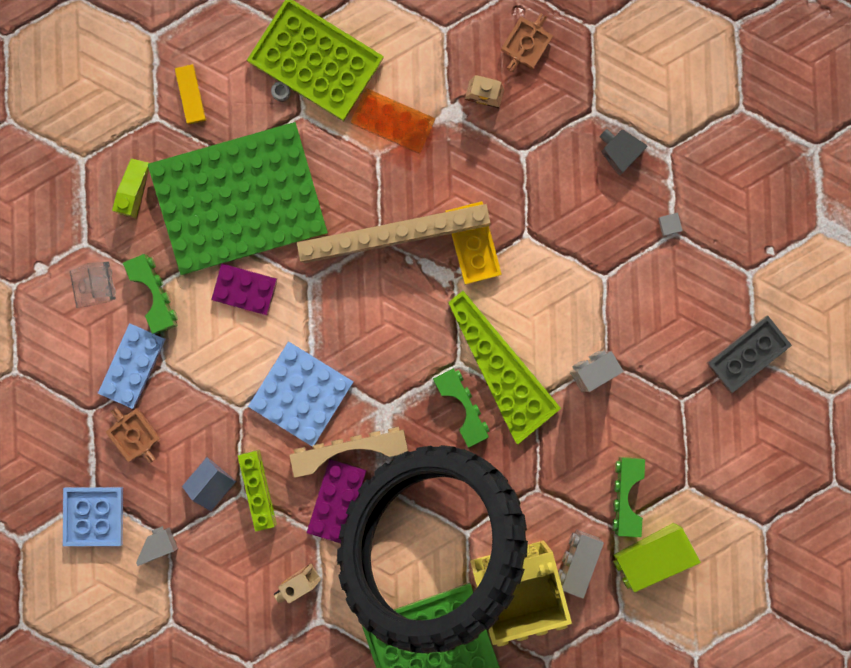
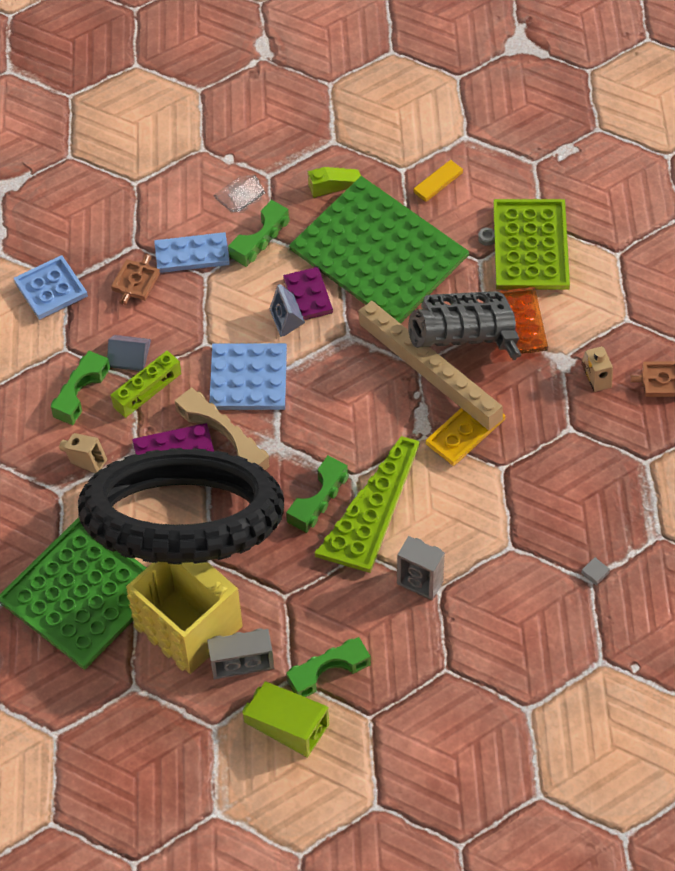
camera: 65 degrees right, 30 degrees down
light grey slope [136,526,178,566] -> none
dark grey torso [599,129,648,176] -> none
dark grey plate [707,316,792,393] -> none
none -> bright green arch [51,351,110,425]
none -> sand blue slope [269,284,305,337]
none -> dark grey piece [408,291,521,360]

